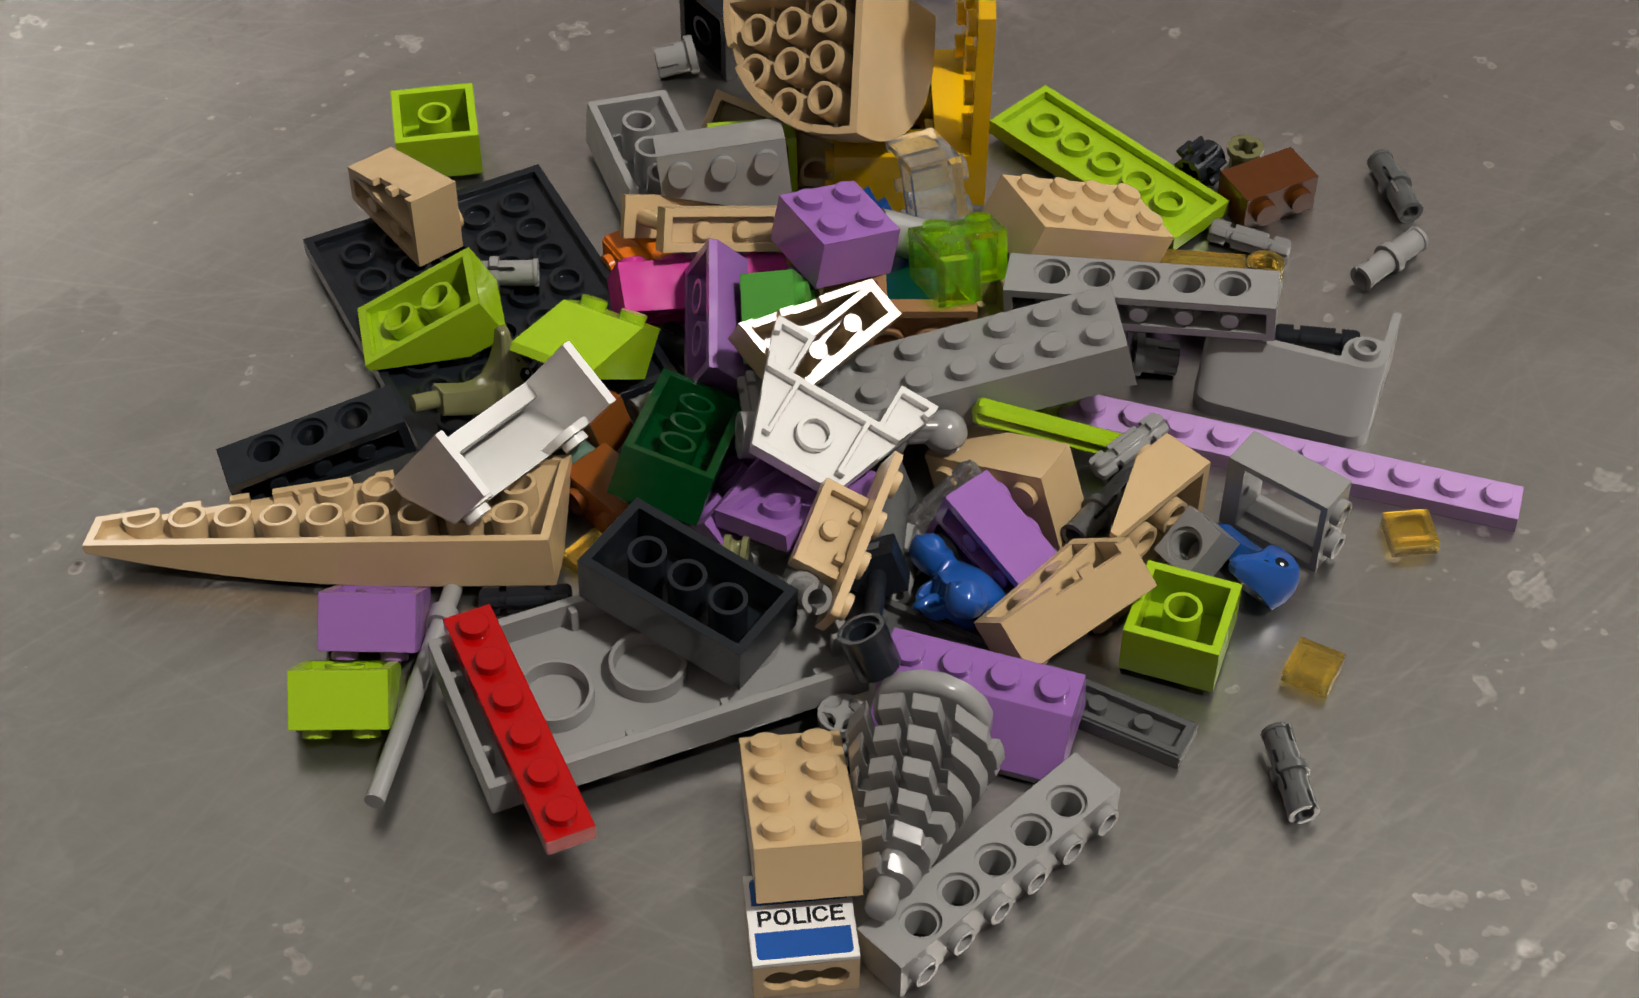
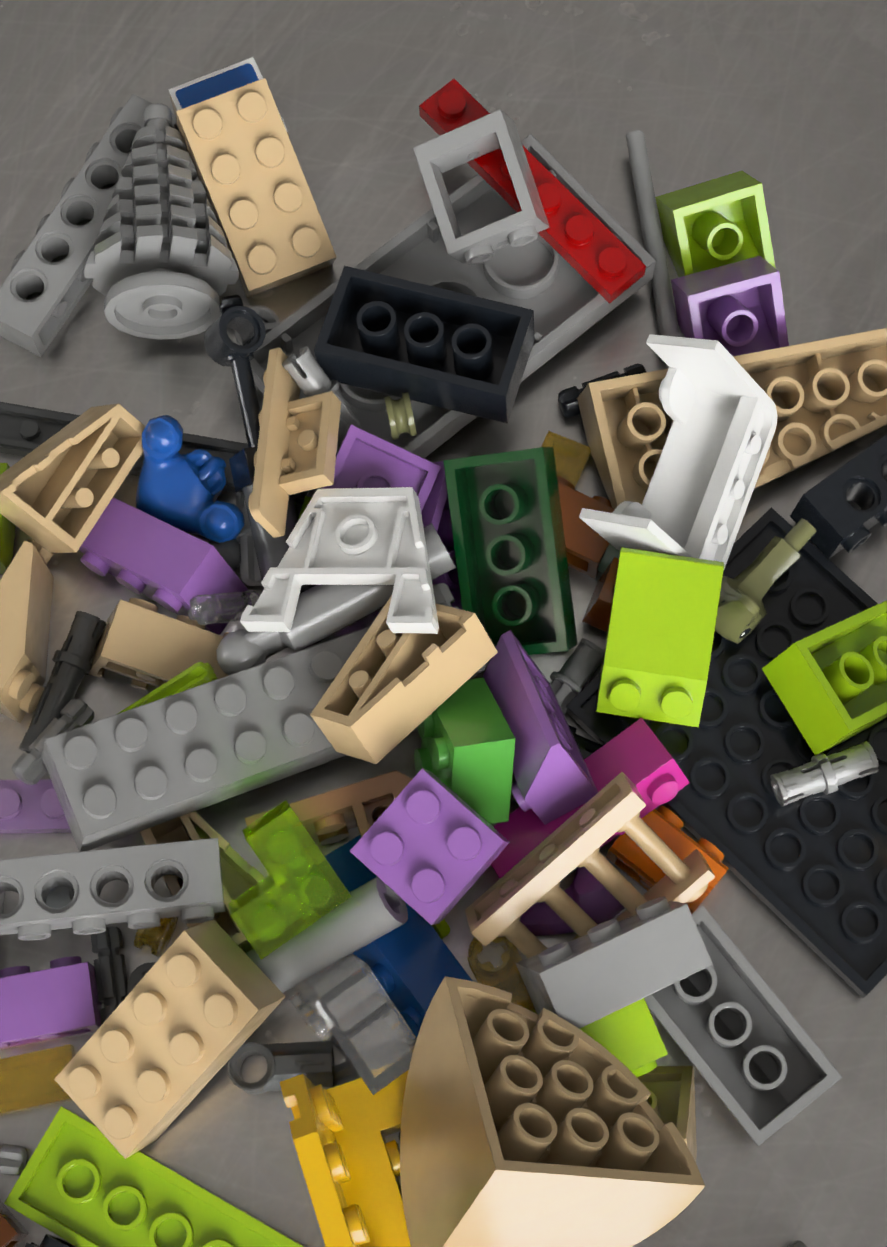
camera: 165 degrees right, 25 degrees up
medium lavender slope [871,627,1086,783] -> none
none -> light grey window [413,109,550,265]

